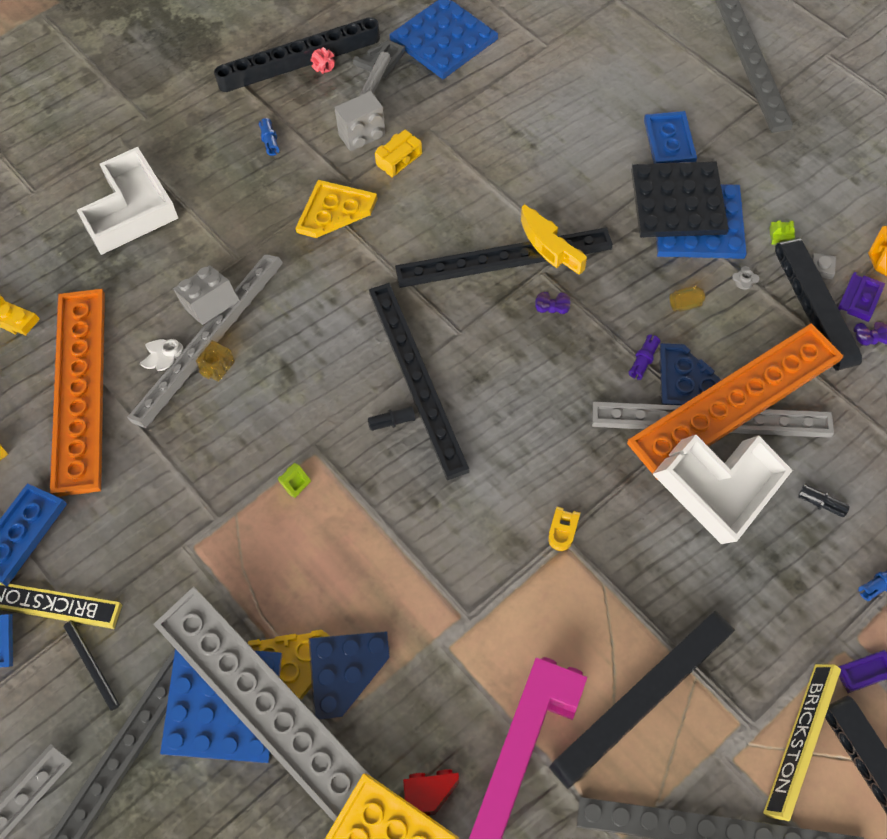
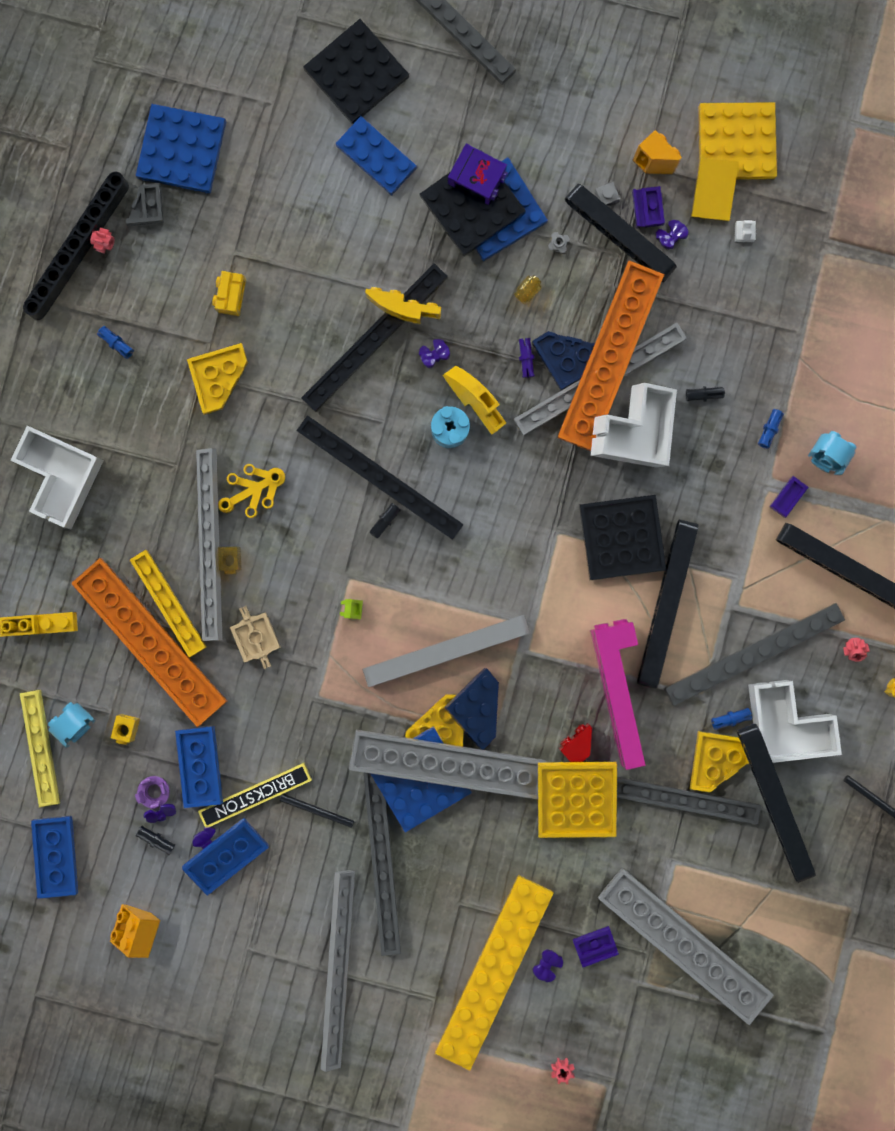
camera: 35 degrees left, 25 degrees up
white plate [140,339,184,371] -> none
light grey brick [173,265,240,325] -> none
light grey brick [334,91,386,151] -> none
light grey axle [359,51,391,96] -> none
yellow plate [548,506,581,551] -> none
blue plate [644,111,697,164] -> none
tile [763,664,841,821] -> none
lime tile [769,220,795,245] -> none
none -> yellow plate [130,550,207,658]
none -> yellow plant [218,464,286,518]
none -> tan plate [230,606,281,669]
none -> black plate [303,19,409,125]
none -> blue plate [336,116,417,196]
none -> light grey beam [362,615,530,687]
none -> medium azure brick [431,406,470,448]
none -> yellow slope [442,366,506,435]
none -> dark purple panel [448,143,508,205]
none -> black plate [579,495,666,581]

